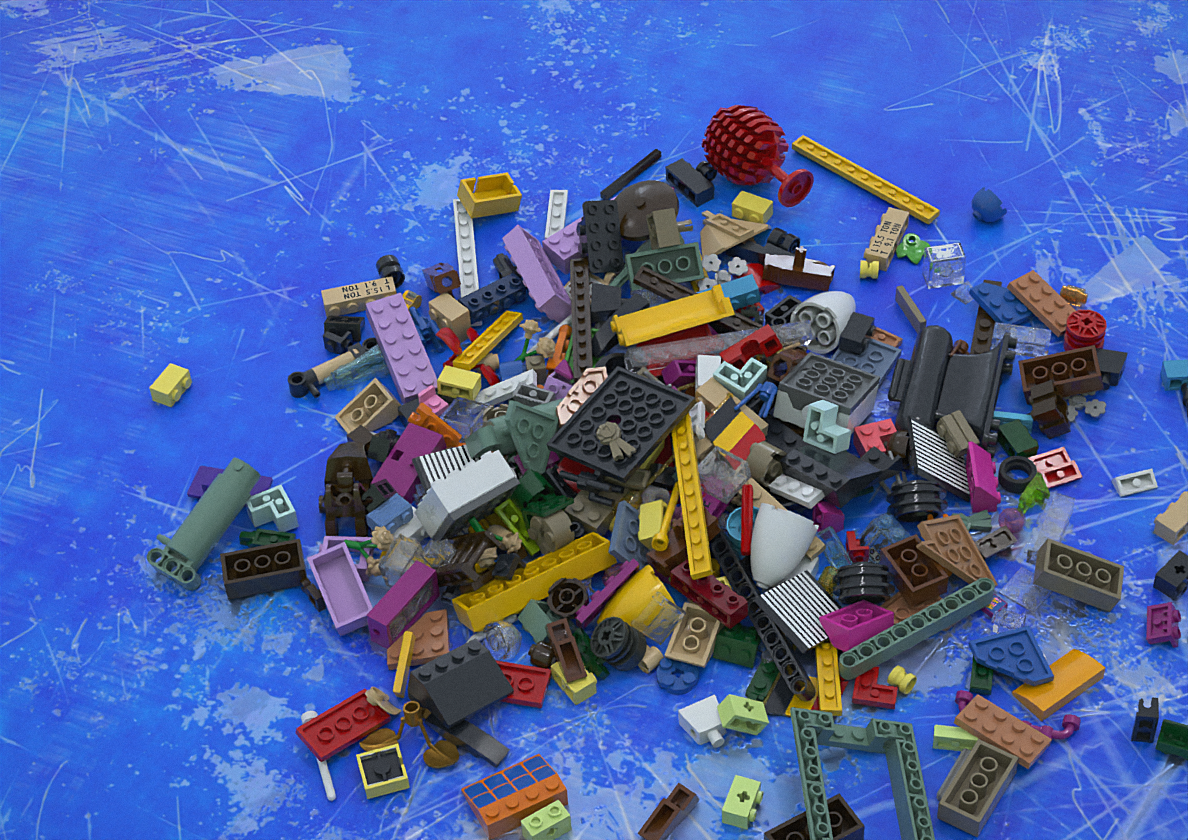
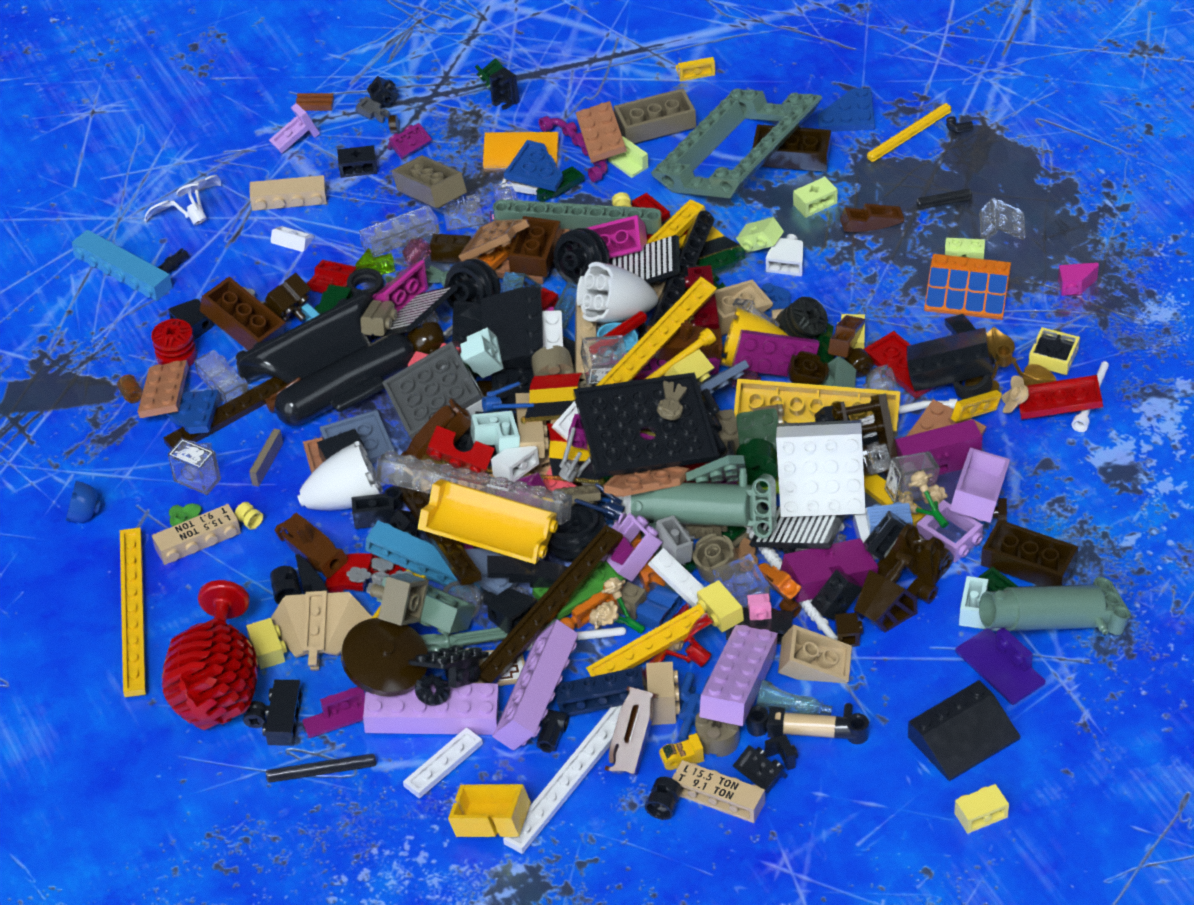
camera: 140 degrees left, 0 degrees up
light grey axle [936,748,971,801] -> none
none -> black slope [908,680,1021,782]

